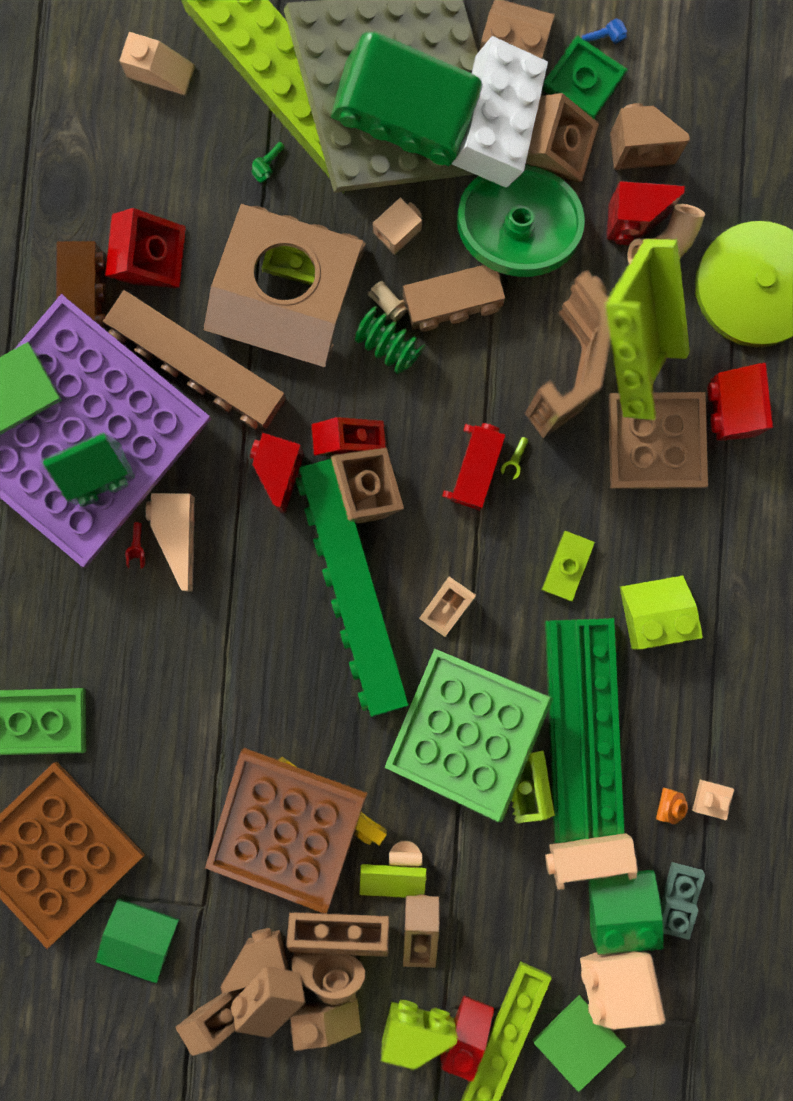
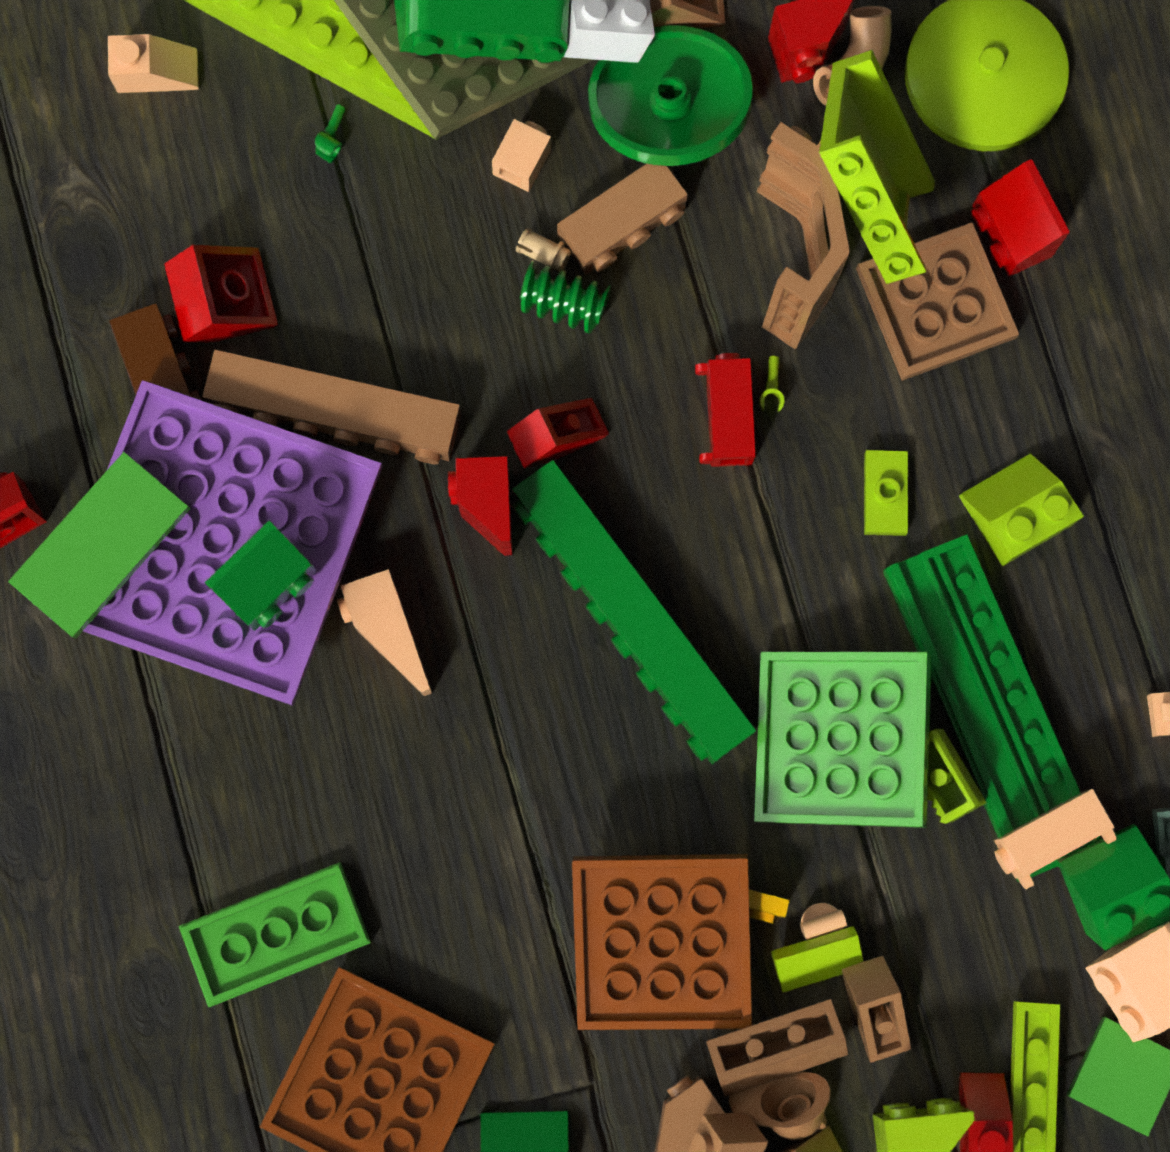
camera: 20 degrees left, 5 degrees down
red hand [125,522,145,569] -> none
medium nougat panel [203,204,366,367] -> none
lime plate [261,246,315,285] -> none
medium nougat slope [331,448,404,524] -> none
light nougat slope [419,577,476,637] -> none
orange plate [656,788,688,824] -> none

